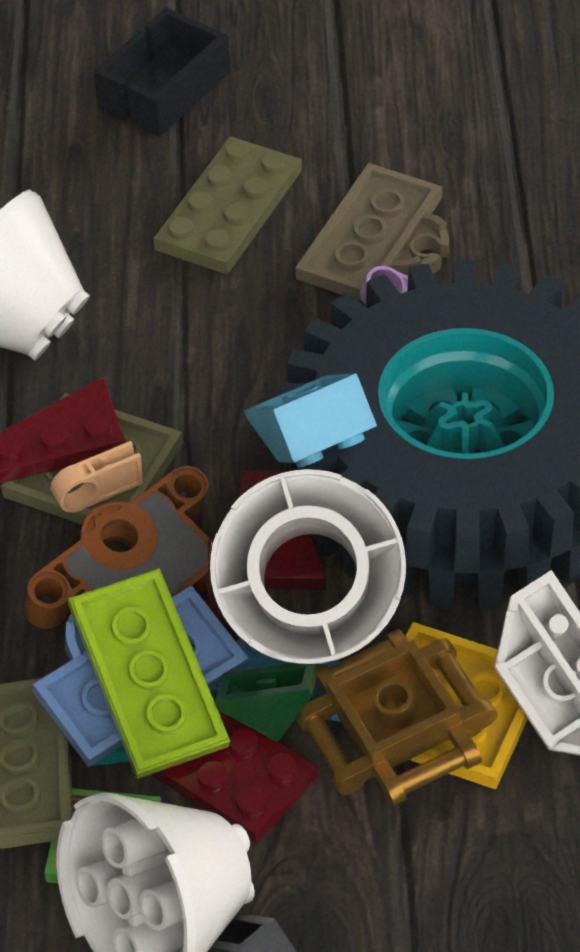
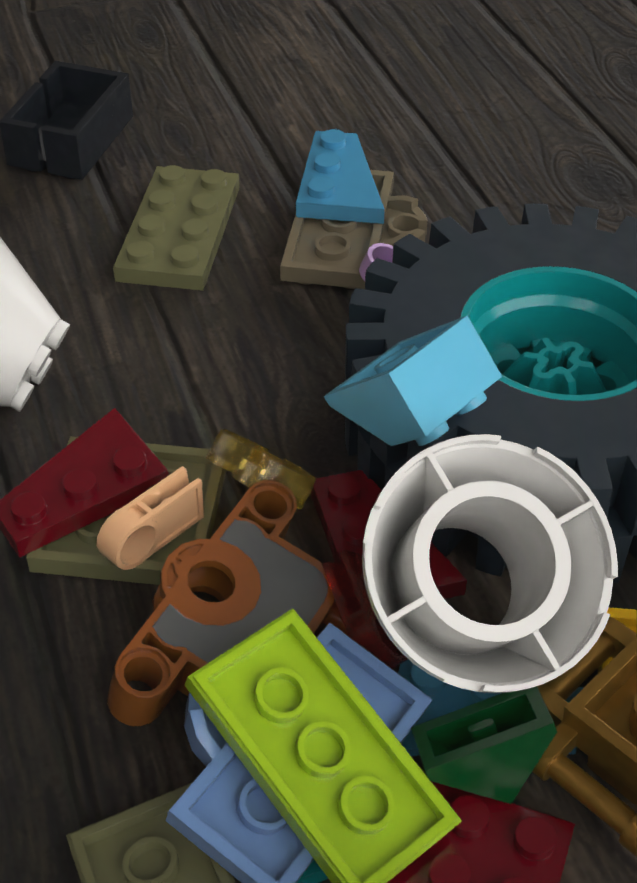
camera: 20 degrees left, 5 degrees down
none -> clear yellow plate [205,429,316,509]
none -> dark azure wing [296,129,385,224]

